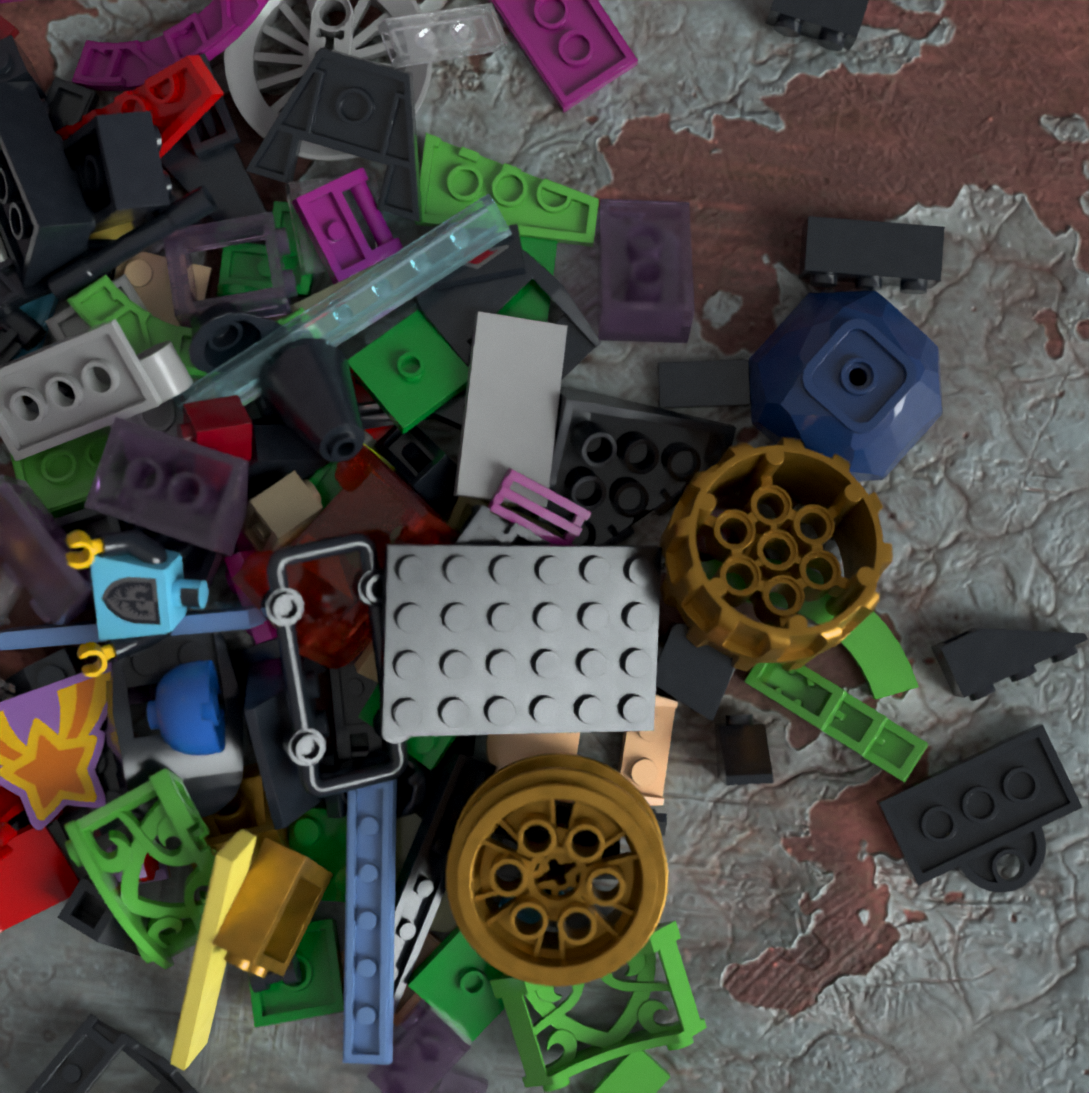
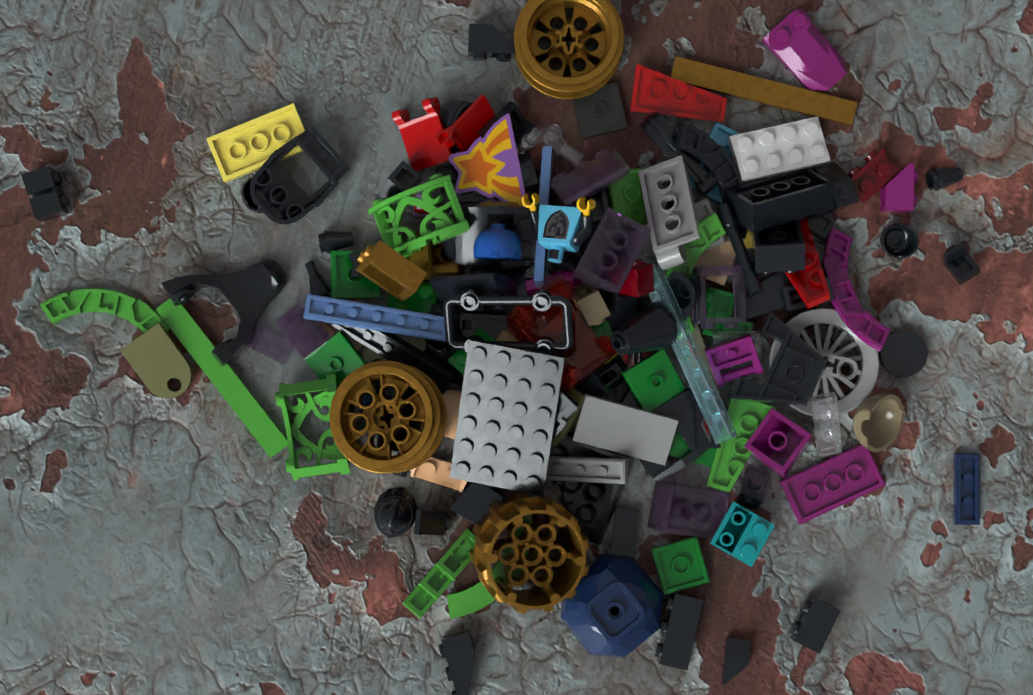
camera: 100 degrees right, 0 degrees up
light yellow tile [170,829,256,1071] -> none
magenta tile [487,467,592,545] -> none
black plate [876,724,1083,892] -> none
none -> black cone [305,261,331,297]
none -> black cone [318,231,354,254]
none -> black piece [374,487,418,538]
none -> light grey tile [547,456,628,484]
none -> green plate [651,536,710,595]
none -> teal slope [710,501,775,567]
none -> black slope [721,637,751,685]
none -> black bracket [735,469,769,510]
none -> magenta slope [744,408,812,478]

